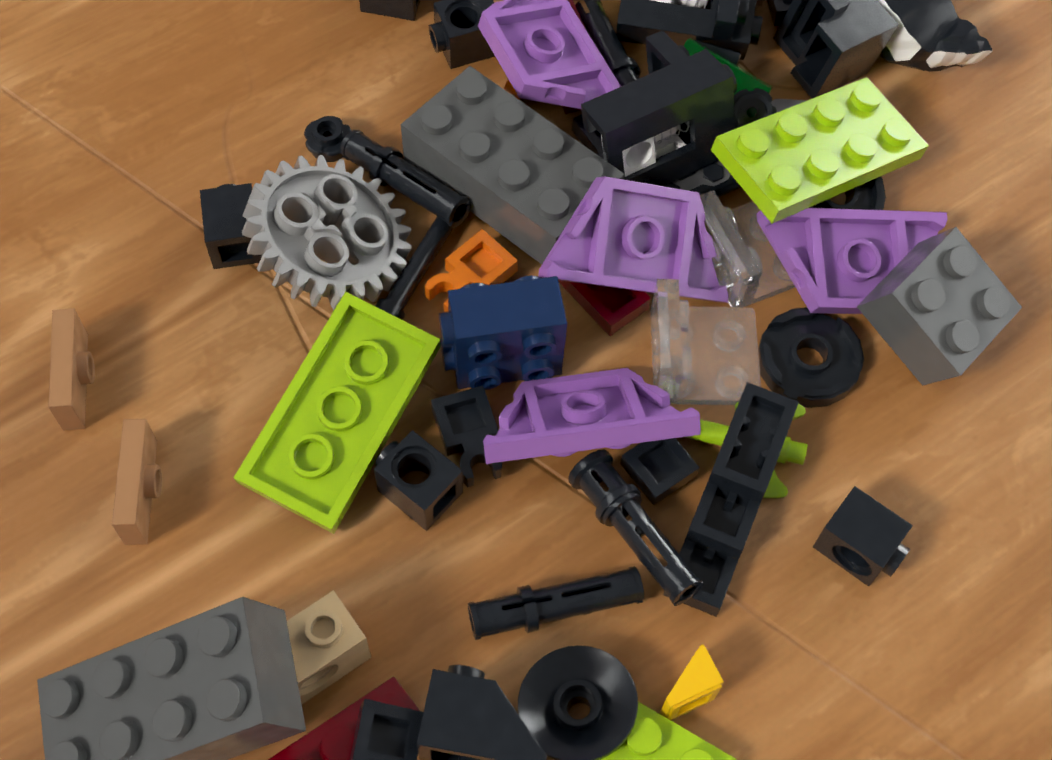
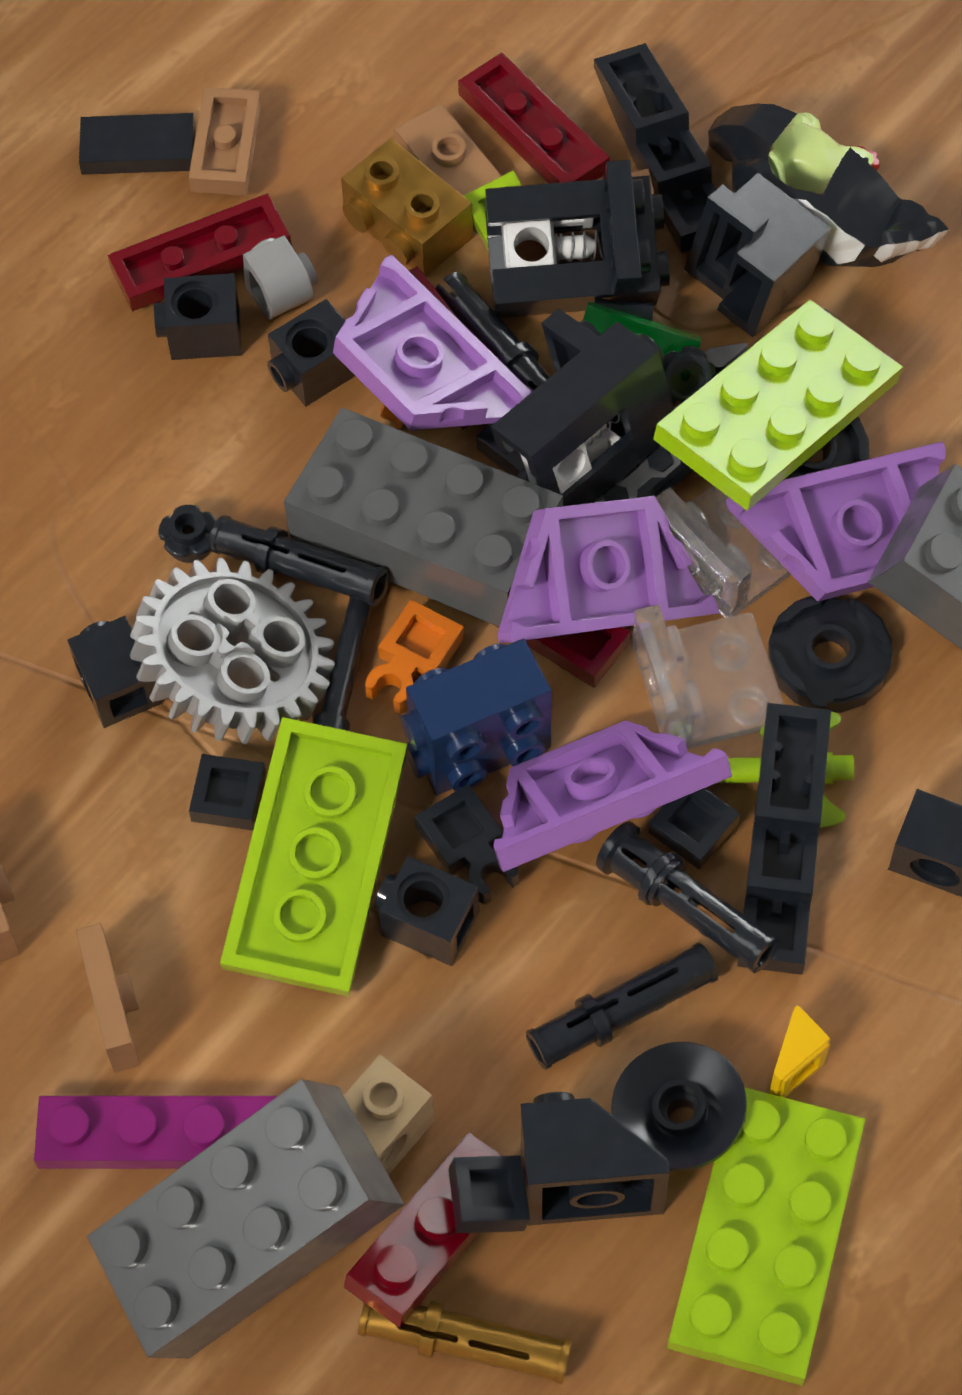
camera: 10 degrees left, 0 degrees up
none -> magenta plate [34,1096,278,1169]
none -> black plate [189,754,266,830]

